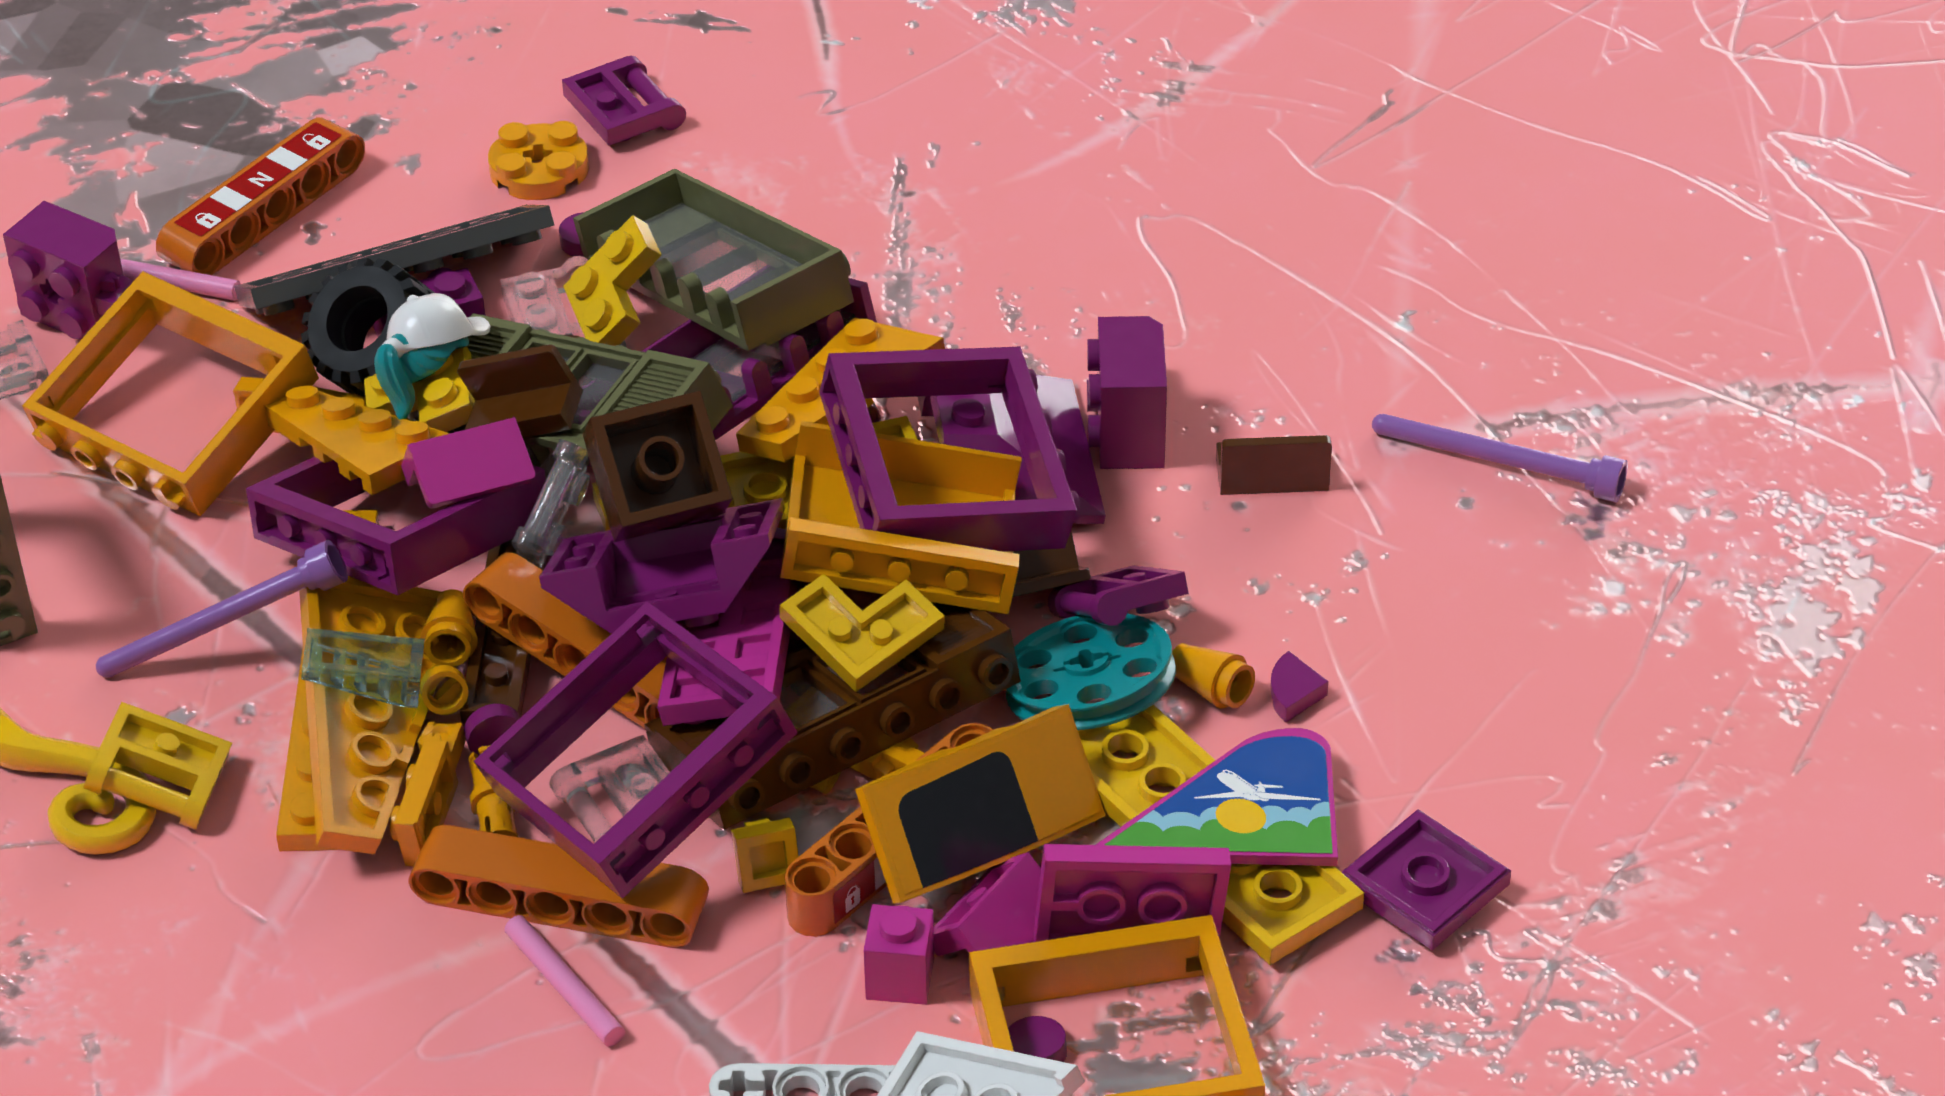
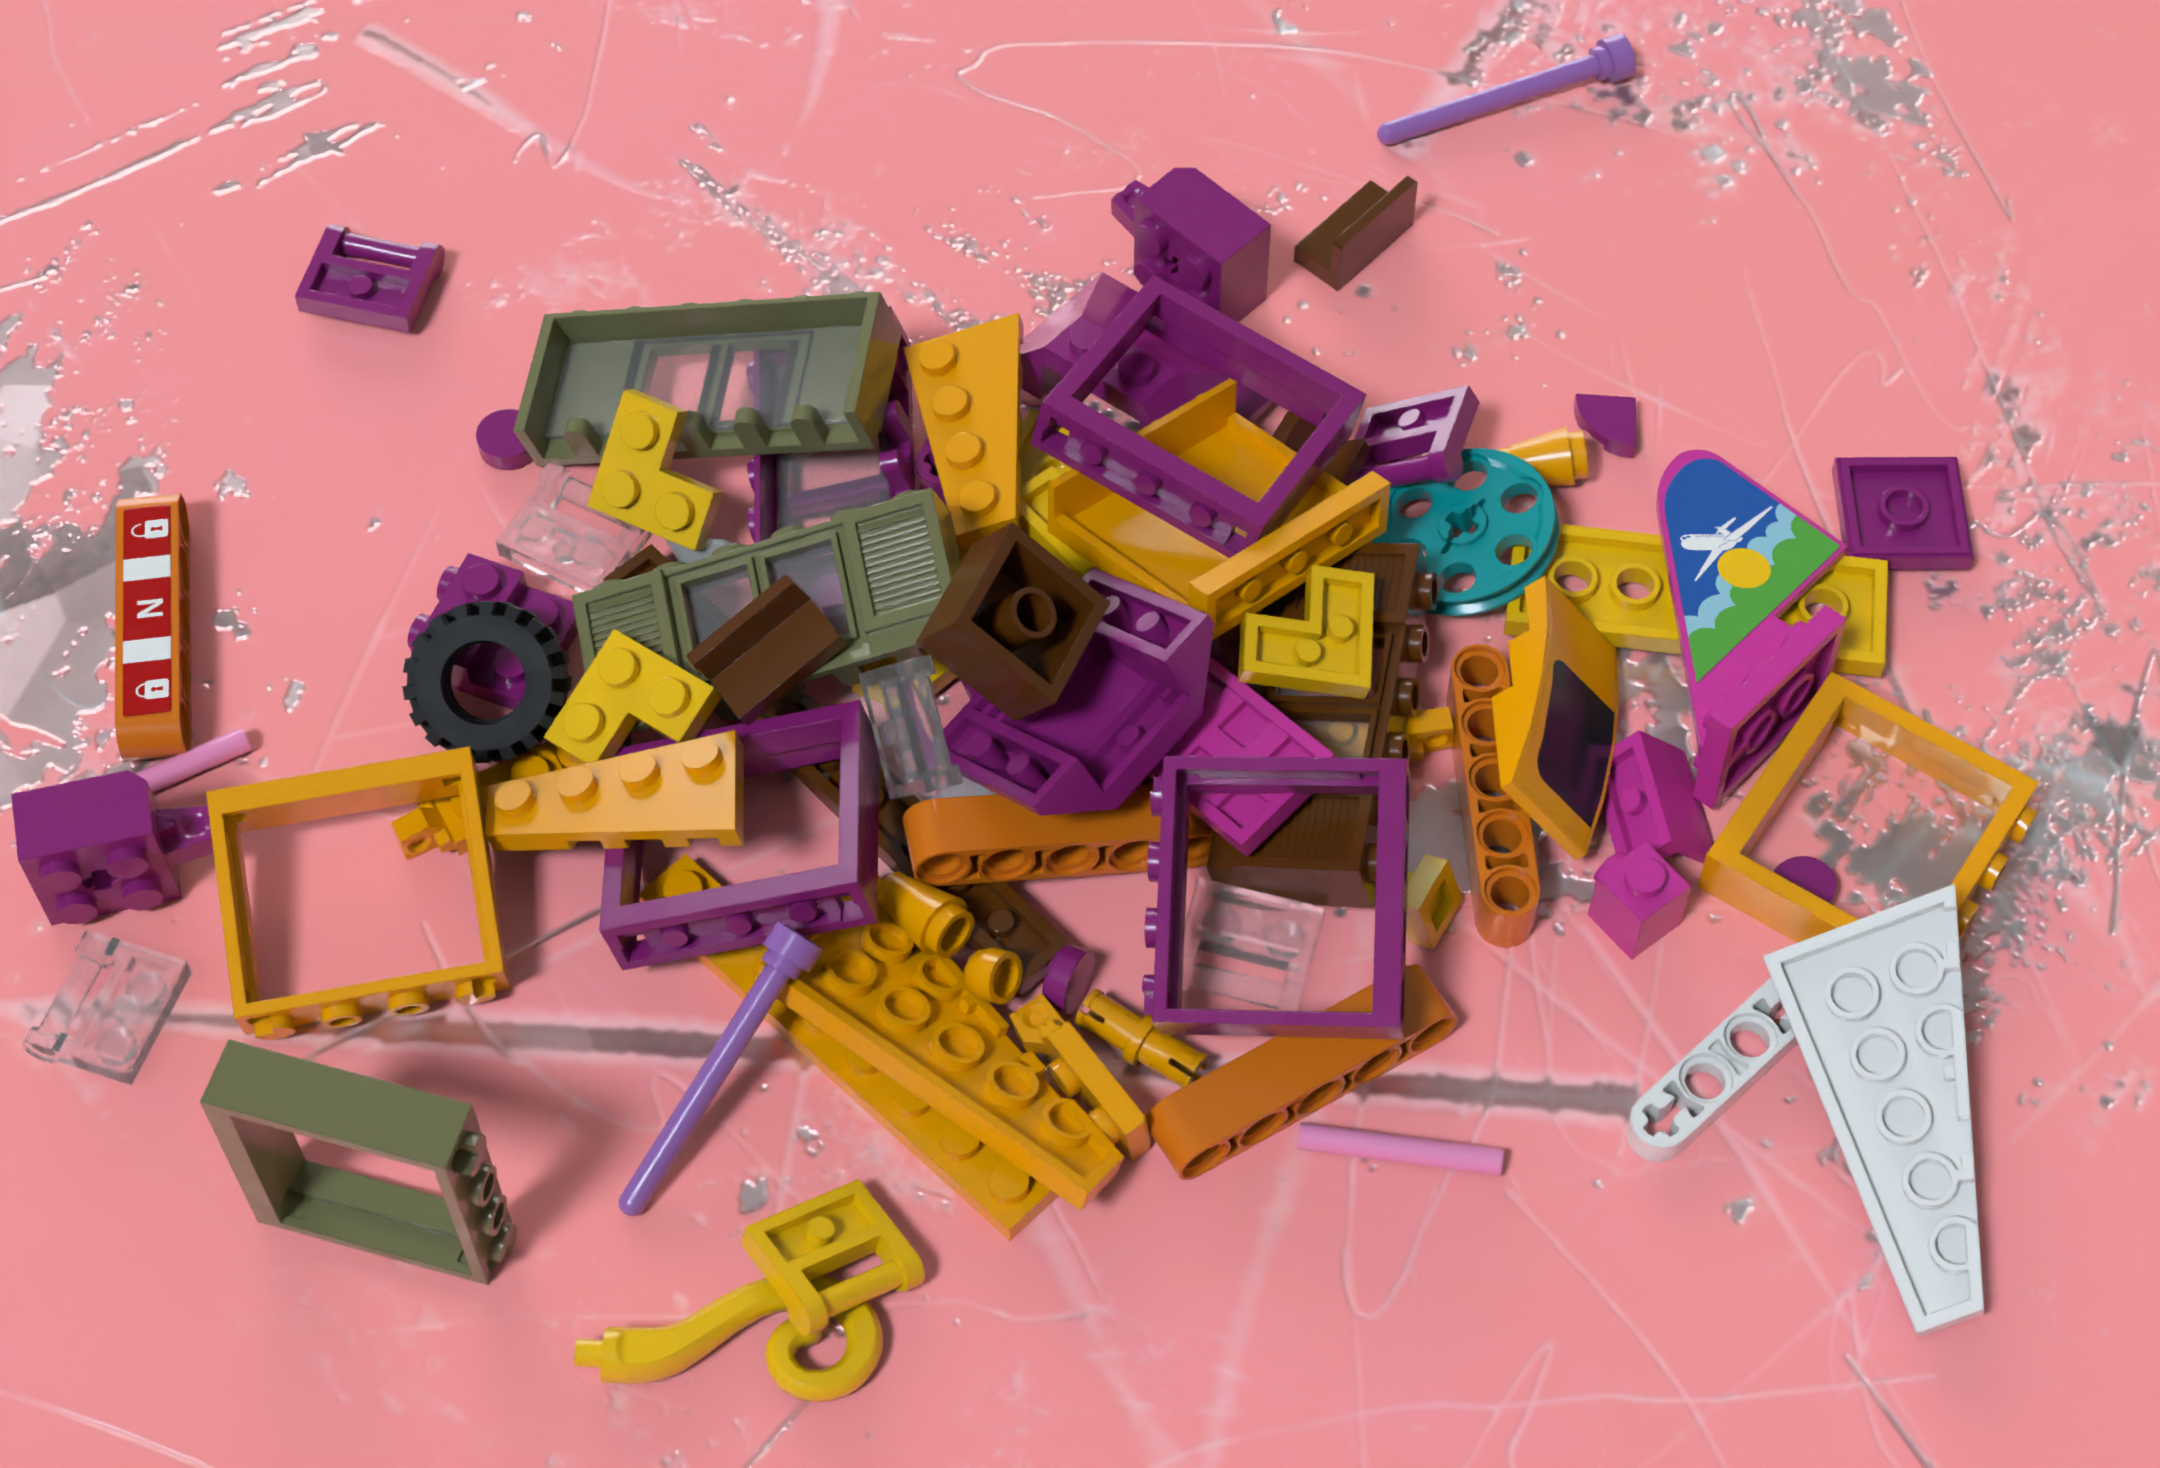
camera: 45 degrees left, 15 degrees up
dark grey plate [234,204,555,316] -> none
clear light blue slope [301,628,425,708] -> none
hair [374,293,490,419] -> none
dark pink panel [401,417,535,508] -> none
light orange plate [488,121,589,200] -> none

